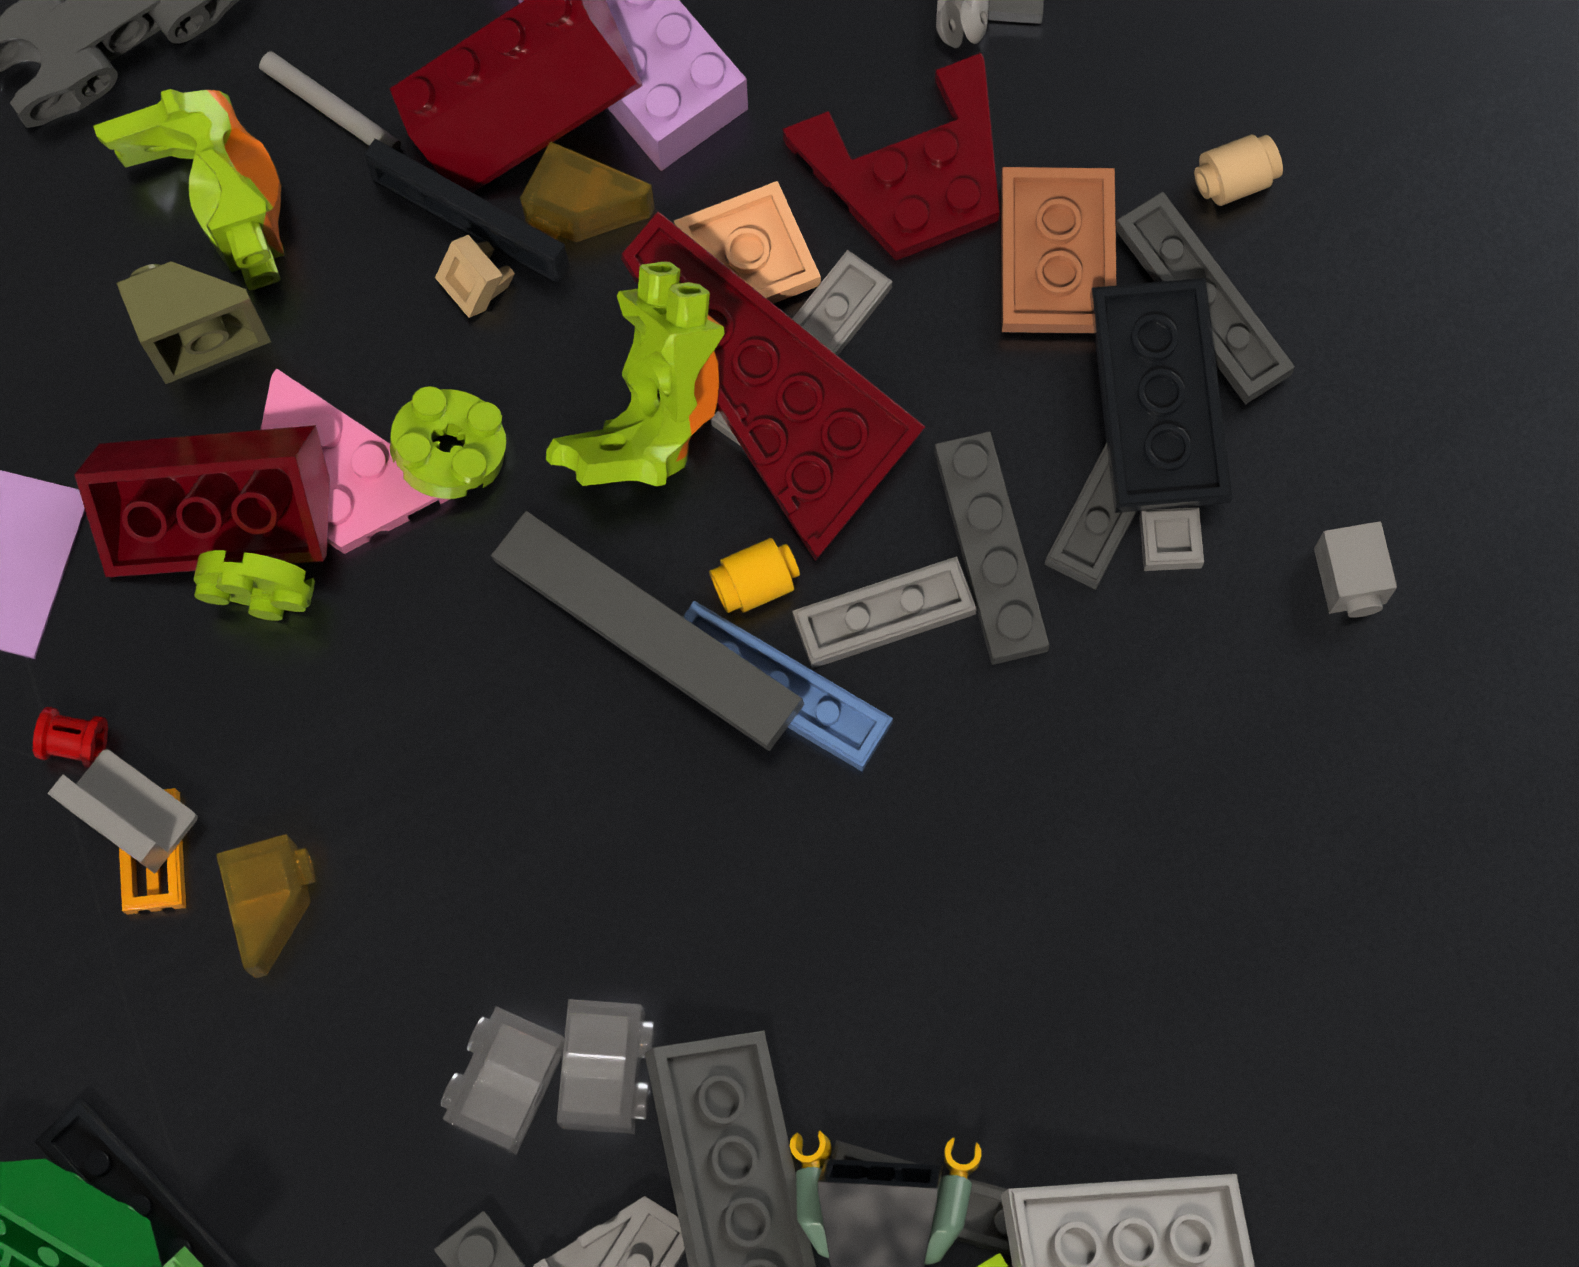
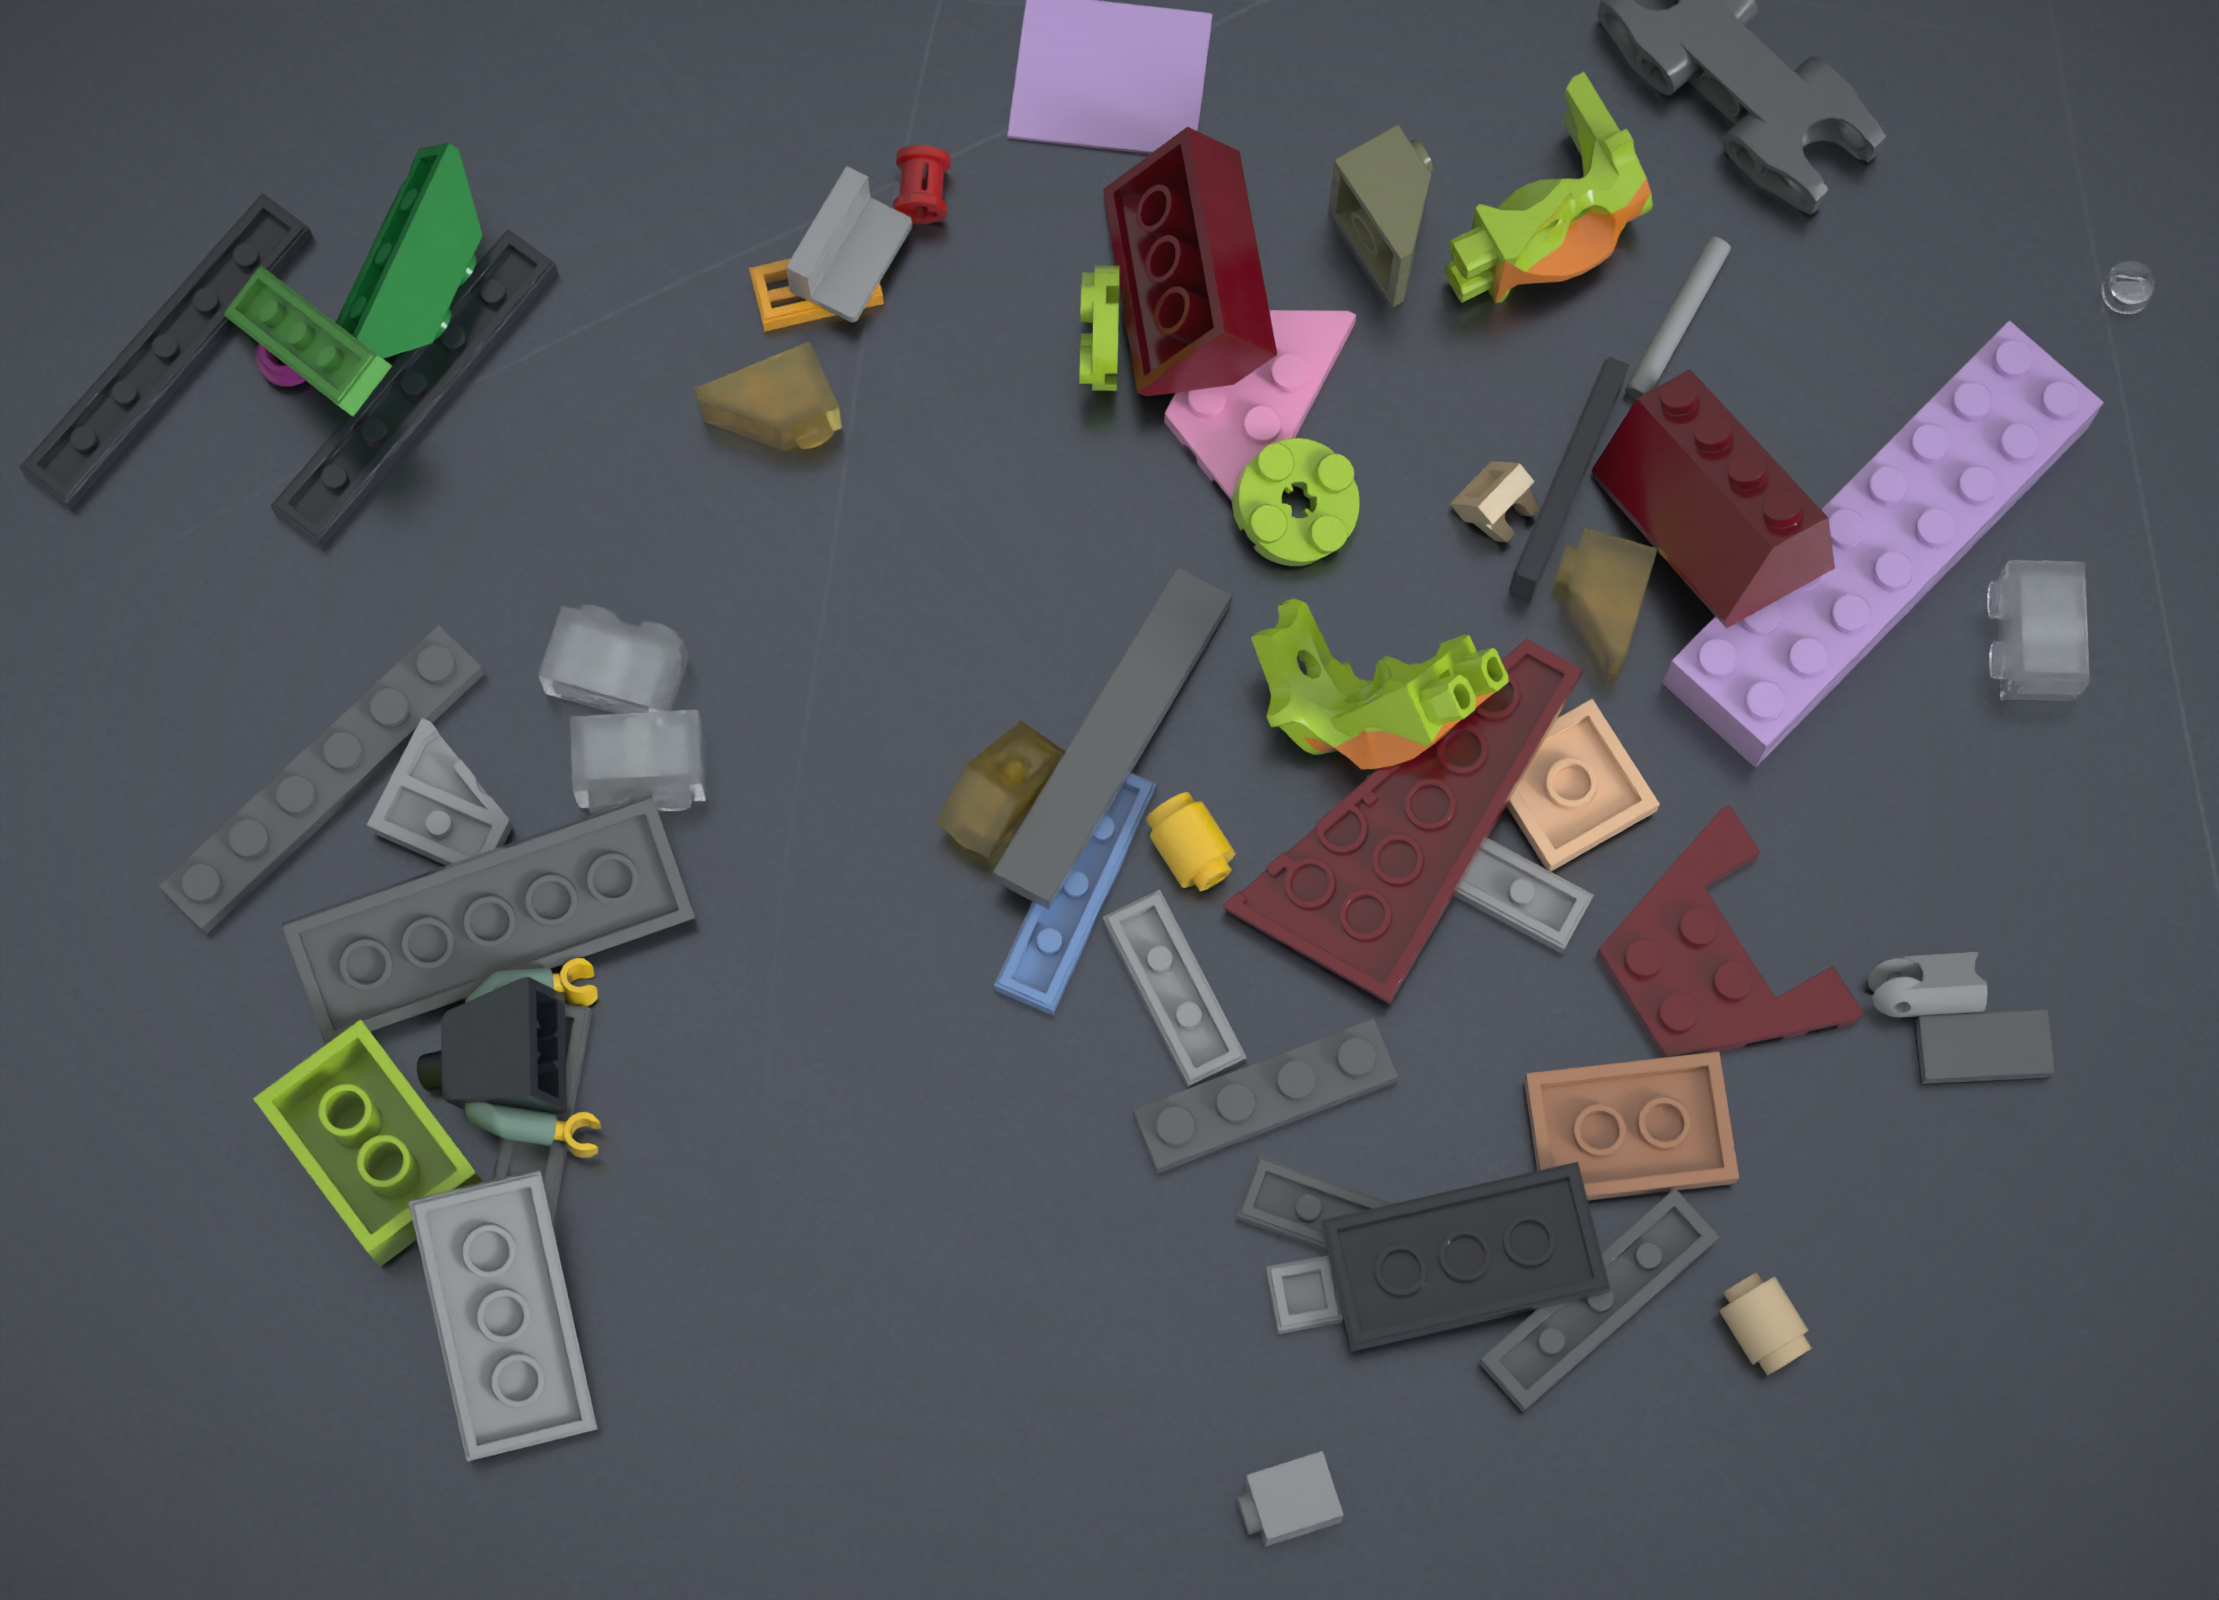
camera: 80 degrees right, 0 degrees up
none -> clear yellow slope [936,720,1066,859]

